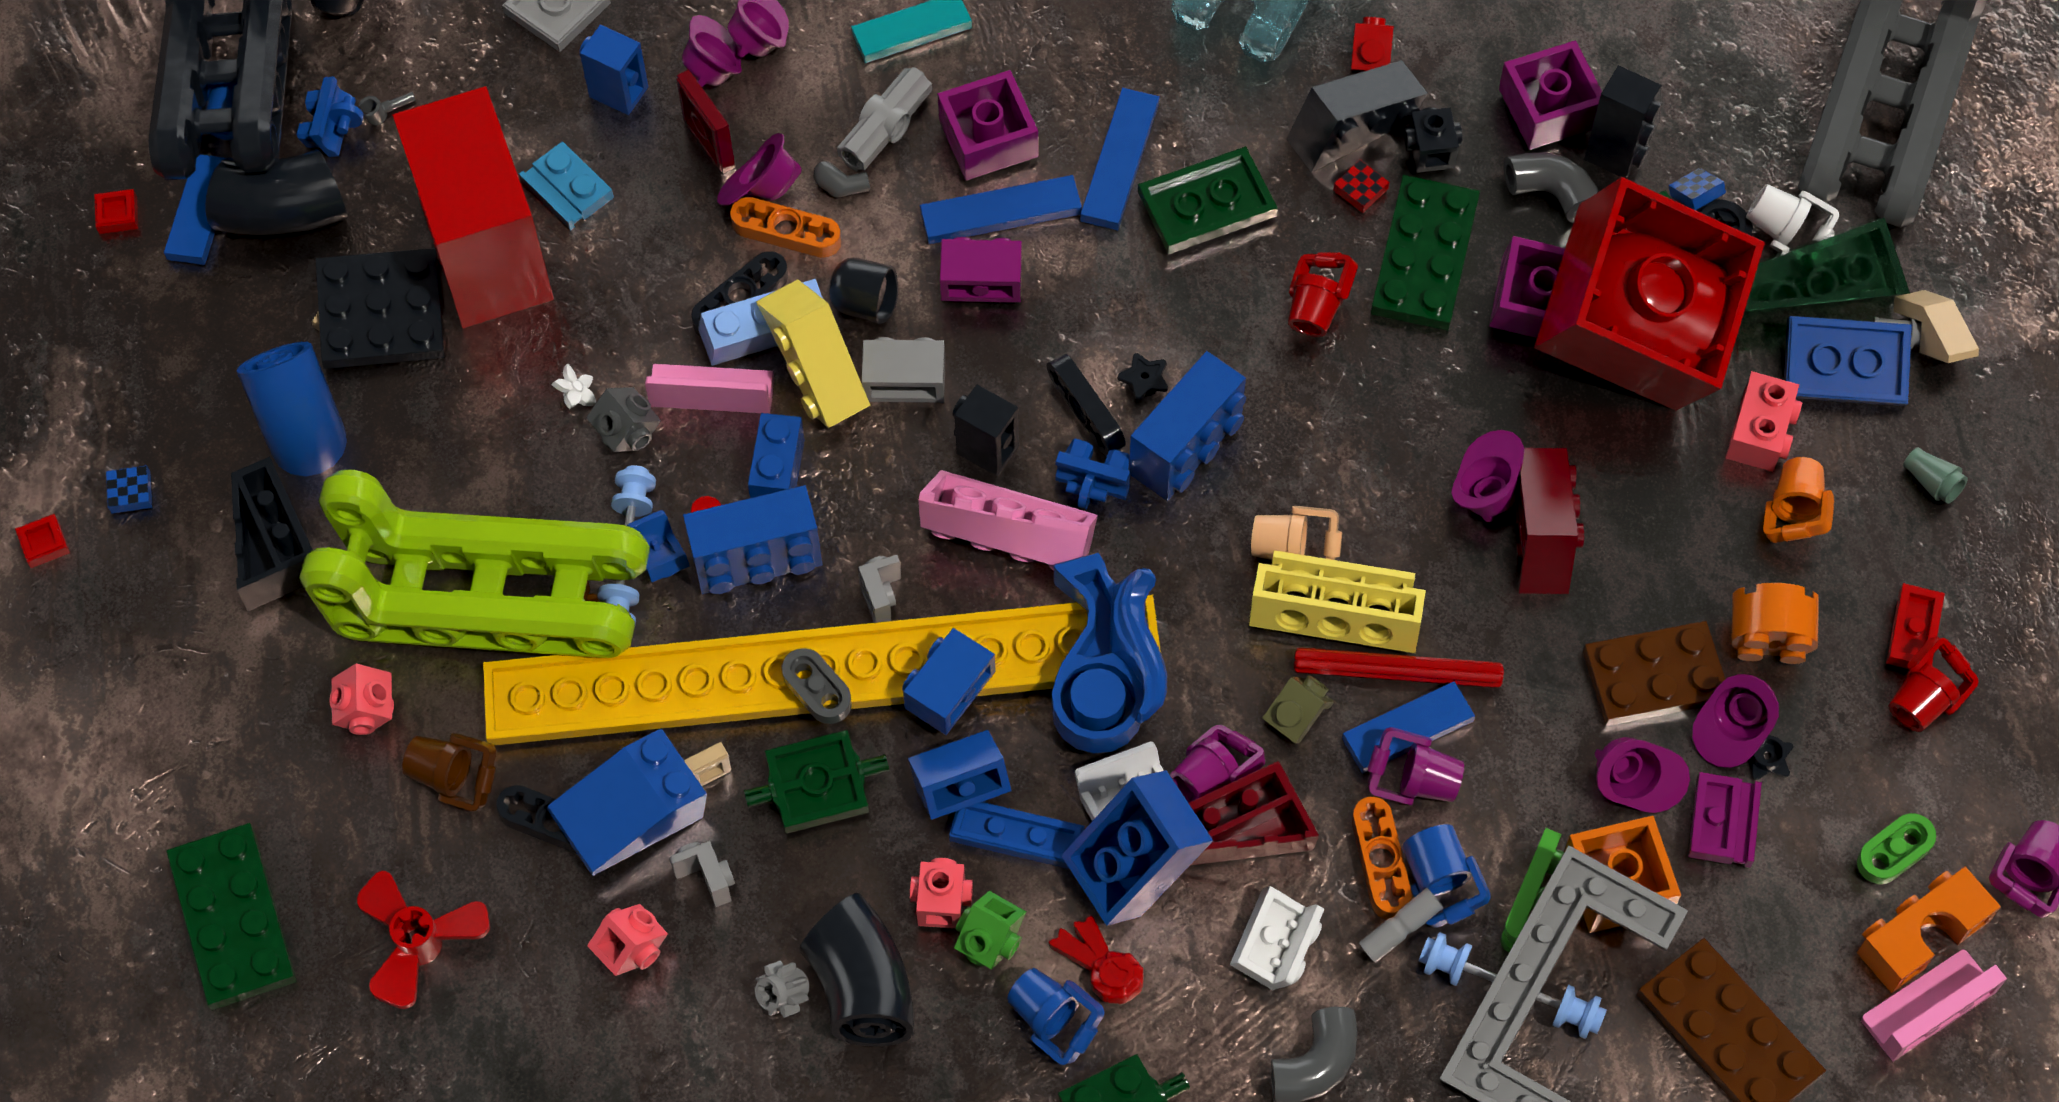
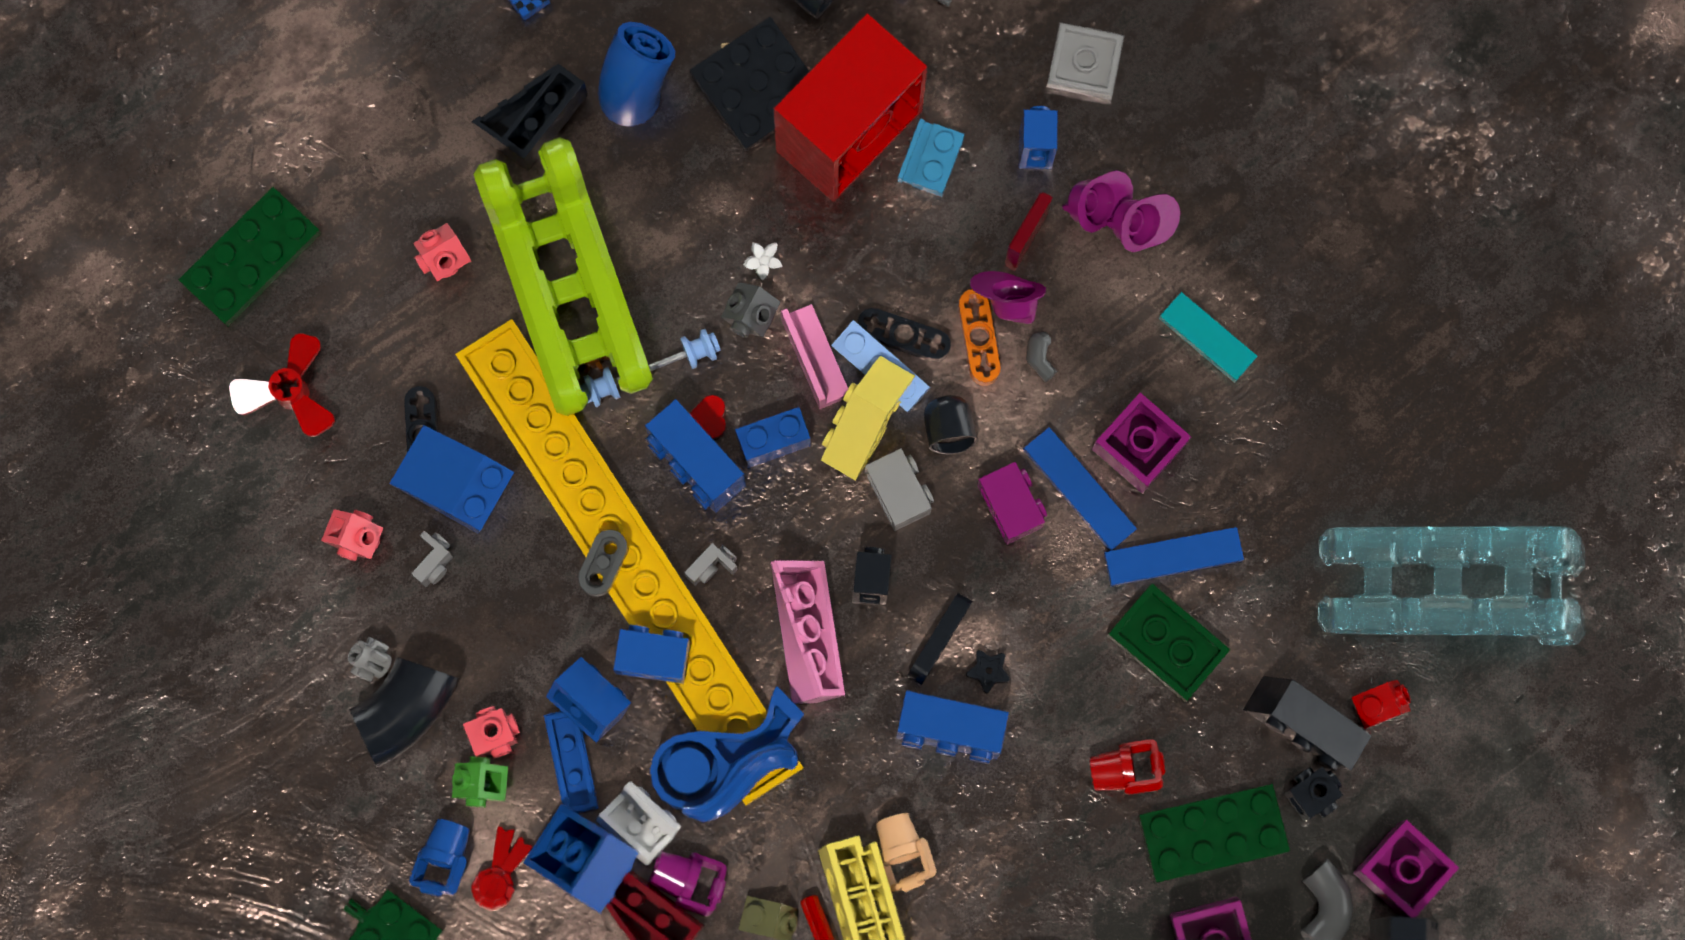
camera: 60 degrees right, 15 degrees up
reddish brown piece [402,733,496,811] -> none
blue bracket [627,510,690,582] -> none
tan tile [684,742,731,786] -> none
dark green plate [744,730,890,834] -> none
light grey piece [837,67,932,171] -> none
blue hips [1055,439,1130,510] -> none
red tile [1333,160,1390,213] -> none

